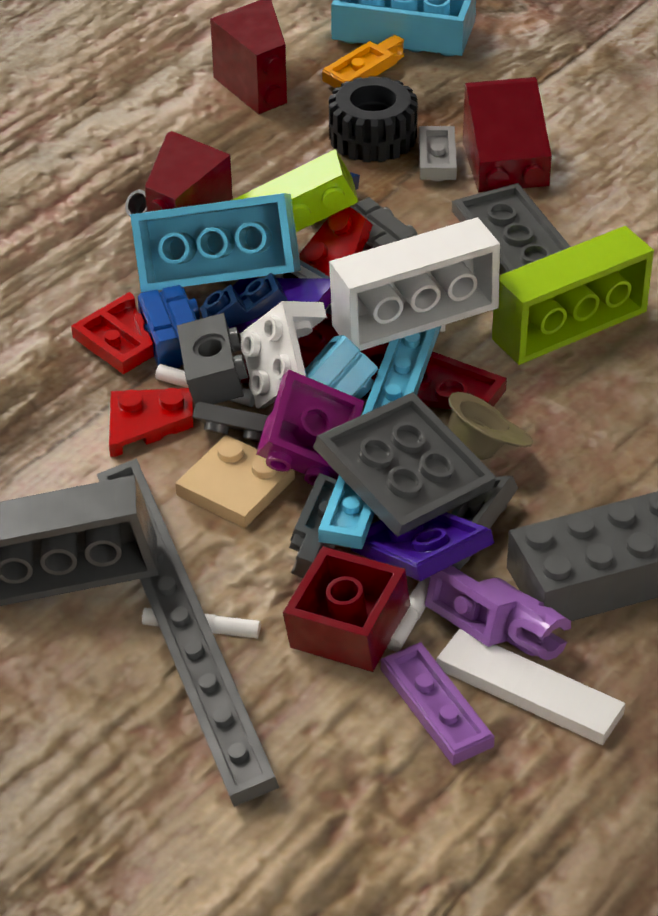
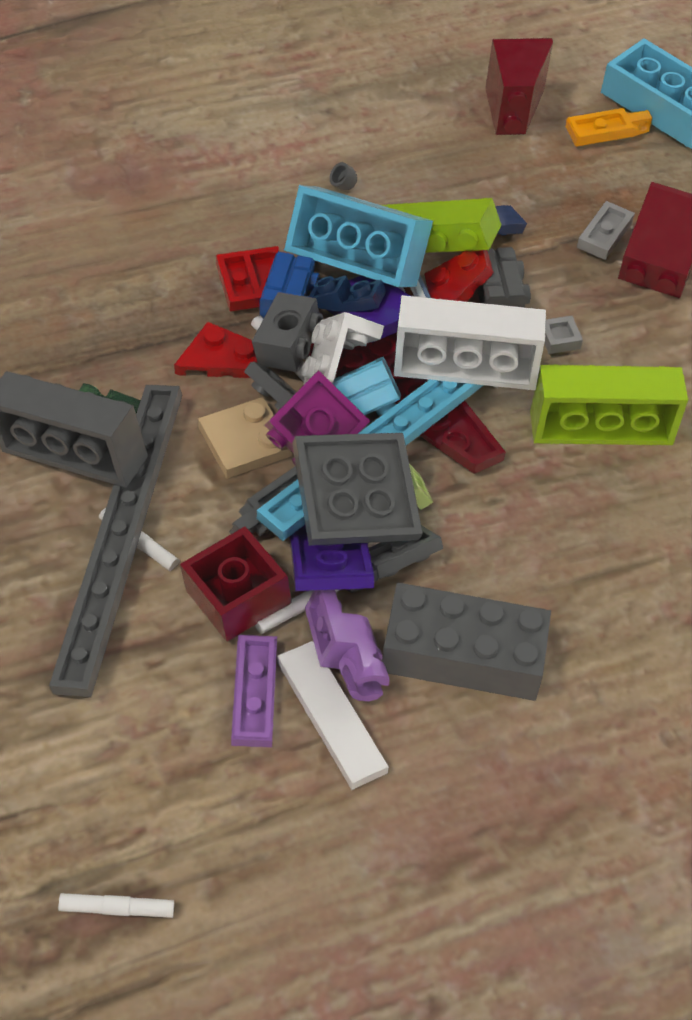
camera: 25 degrees right, 10 degrees up
dark red slope [145,131,233,212] -> none
black tyre [329,76,418,162] -> none
dark tan piece [447,392,533,460] -> none
dark grey tile [452,183,571,275] -> none

